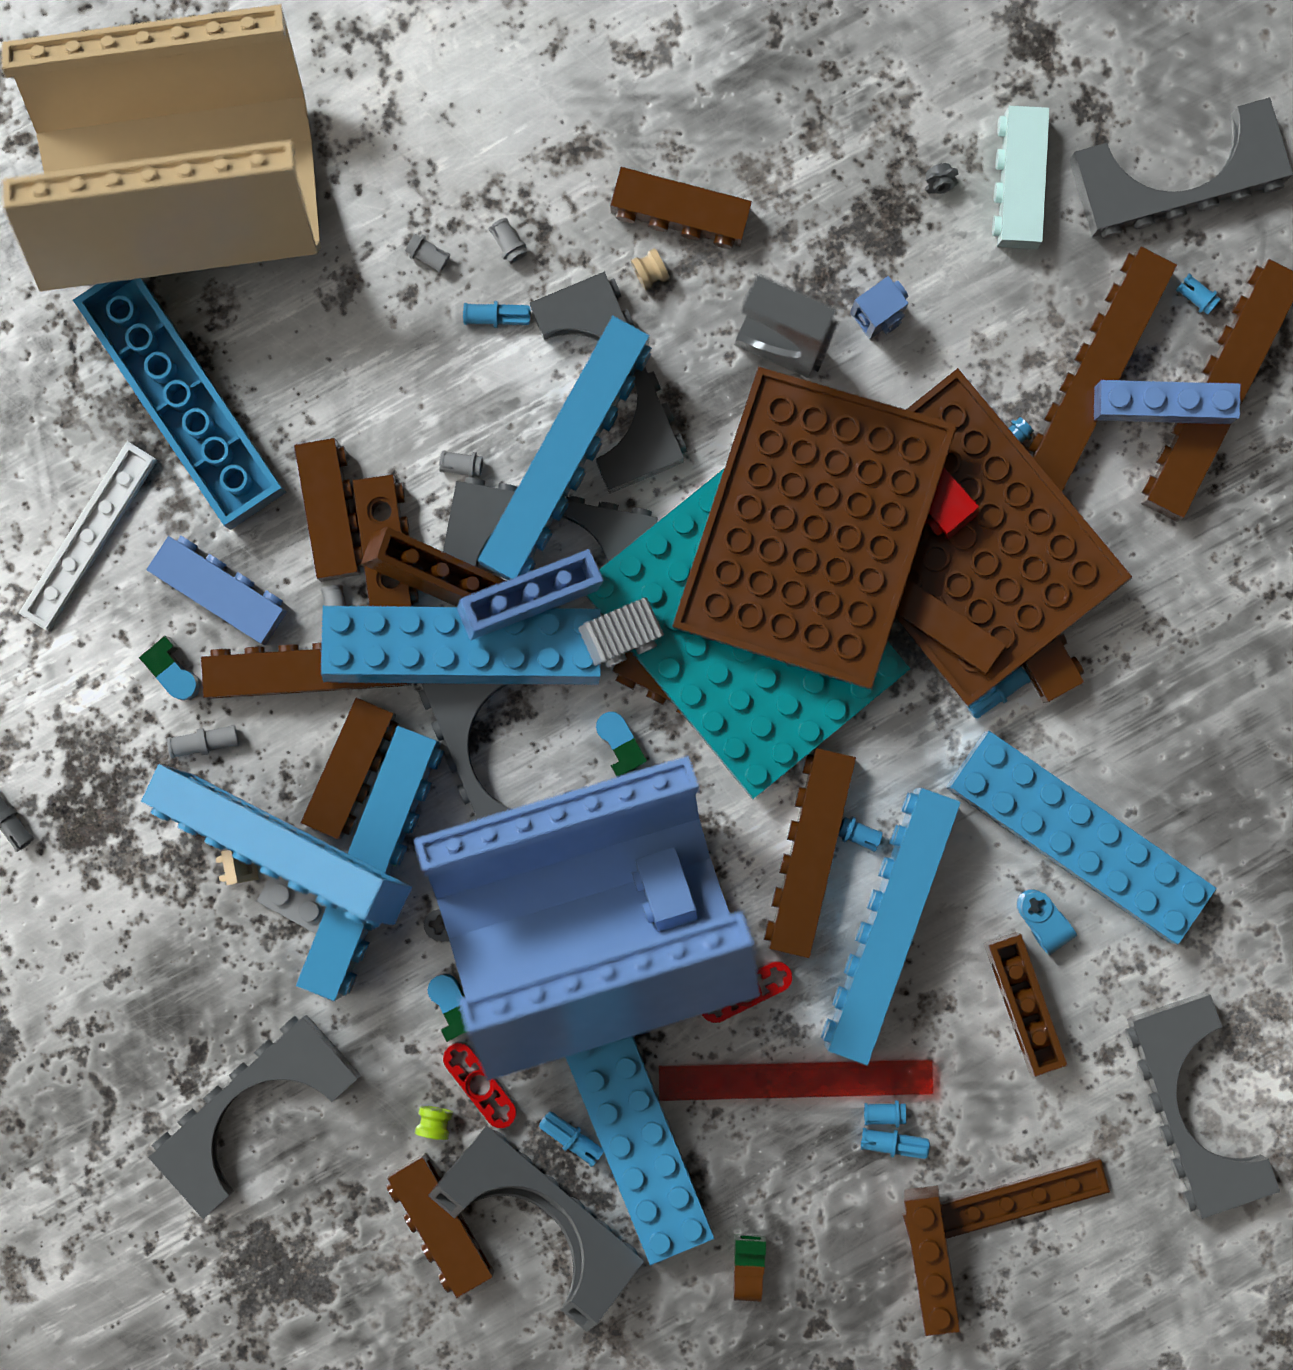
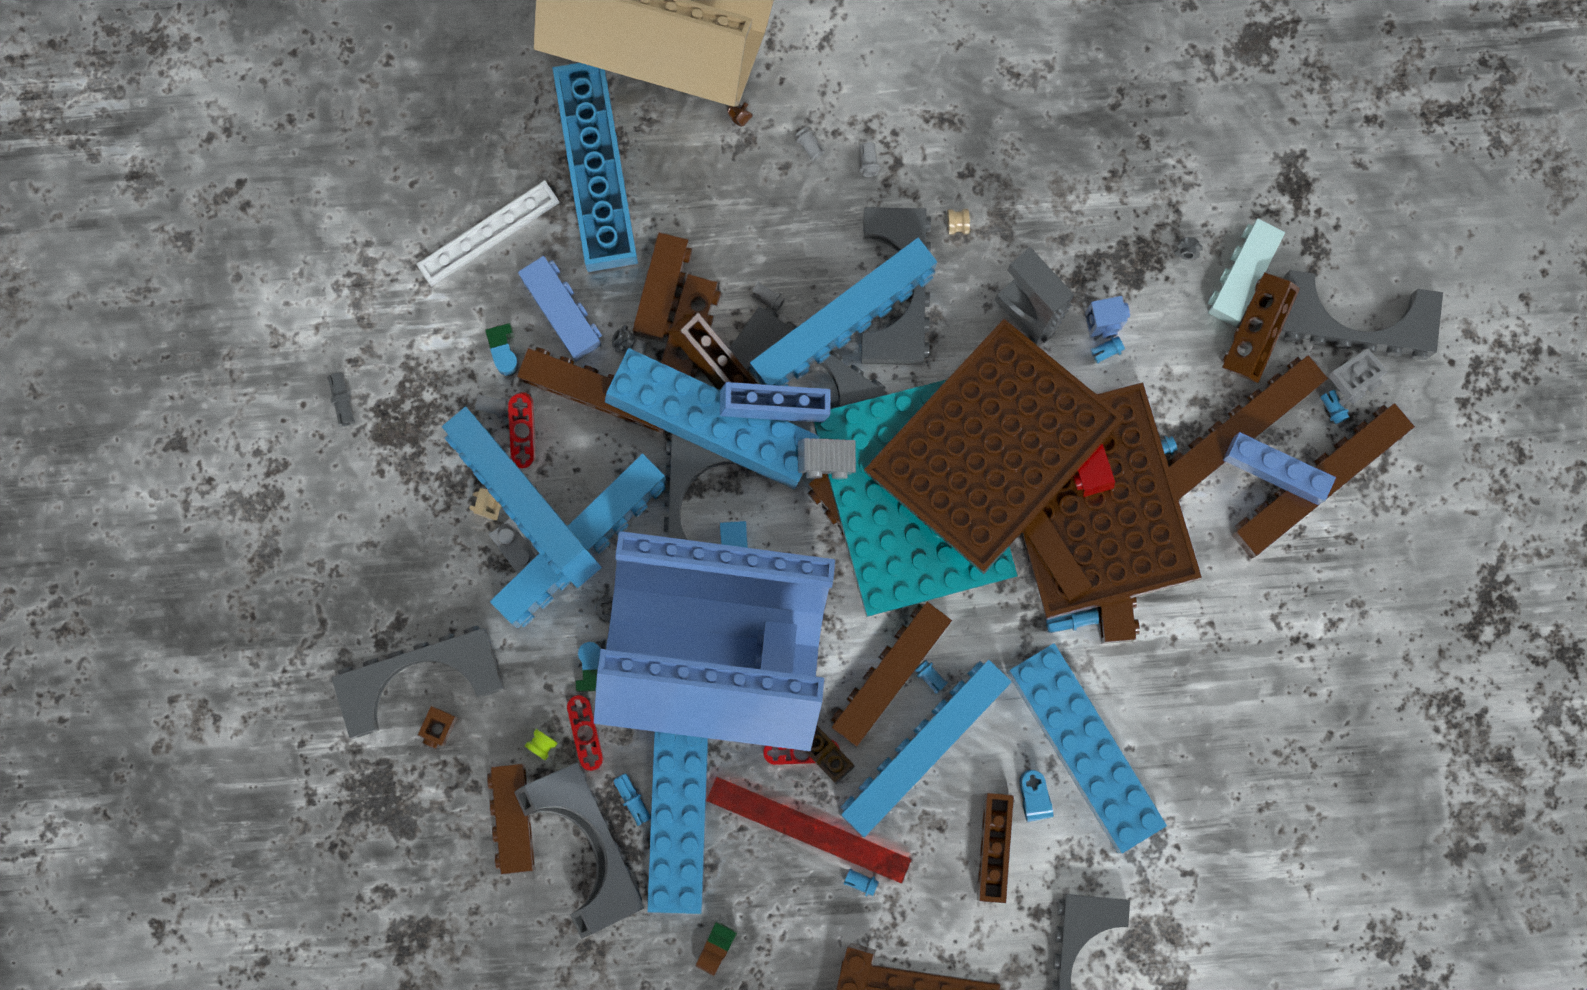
camera: 20 degrees right, 5 degrees down
reddish brown brick [300,697,399,839] -> none
dark azure axle [463,301,531,328] -> none
leg [596,712,647,777] -> none
reddish brown brick [610,167,752,249] -> none
dark azure axle [860,1128,930,1159] -> none
none -> reddish brown brick [418,706,458,749]
none -> red beam [508,392,536,469]
none -> dark grey plate [612,325,635,353]
none -> dark azure brick [720,521,748,548]
none -> reddish brown piece [727,102,753,127]
none -> dark brown slope [805,726,855,784]
none -> dark azure pin [1090,336,1125,364]
none -> reddish brown brick [1222,272,1300,383]
none -> light grey bracket [1328,349,1388,406]

